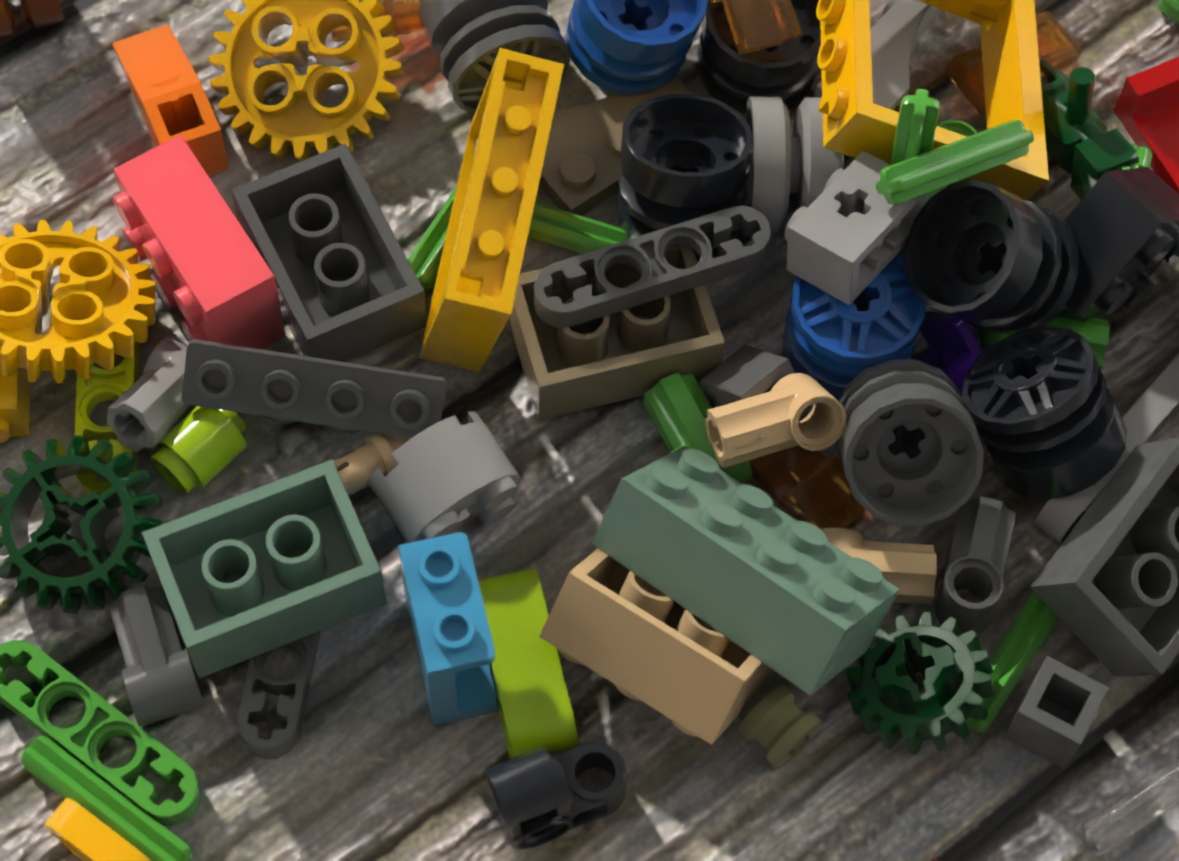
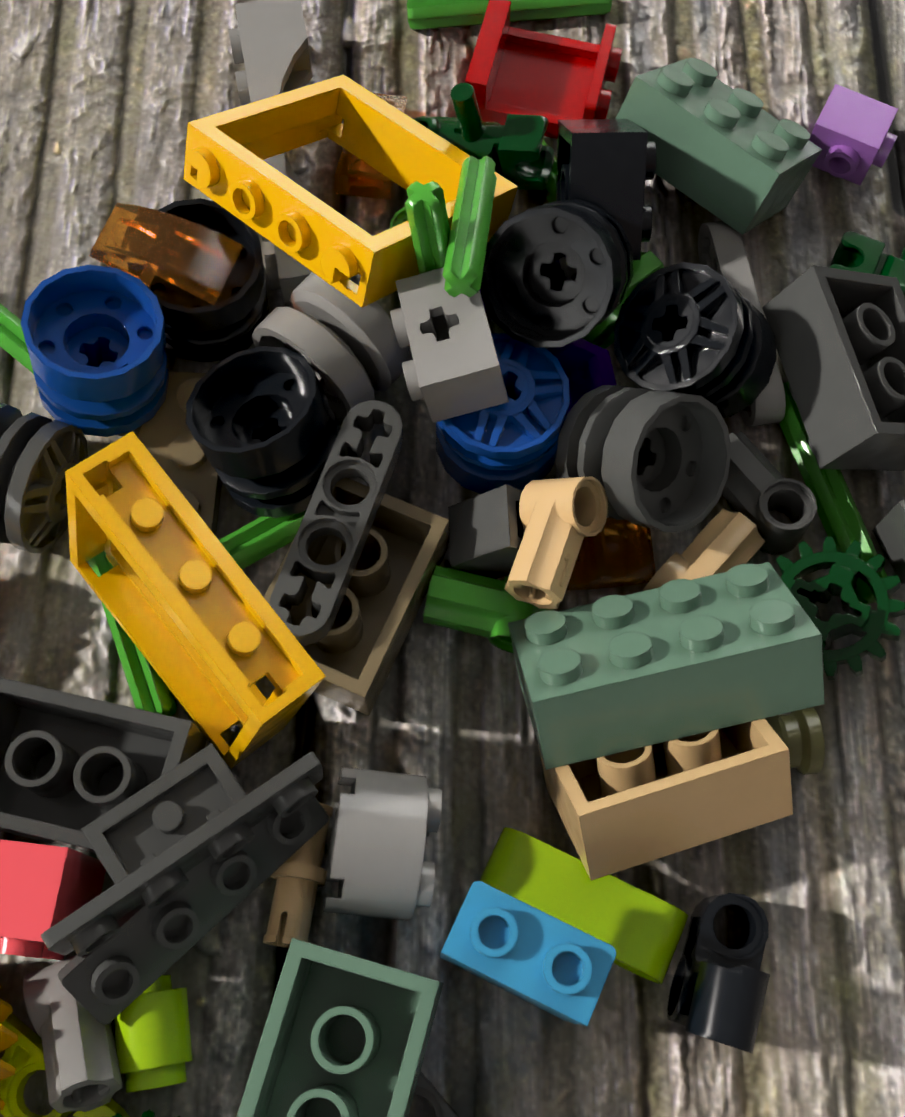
camera: 50 degrees left, 5 degrees up
none -> dark grey bracket [41,743,323,957]

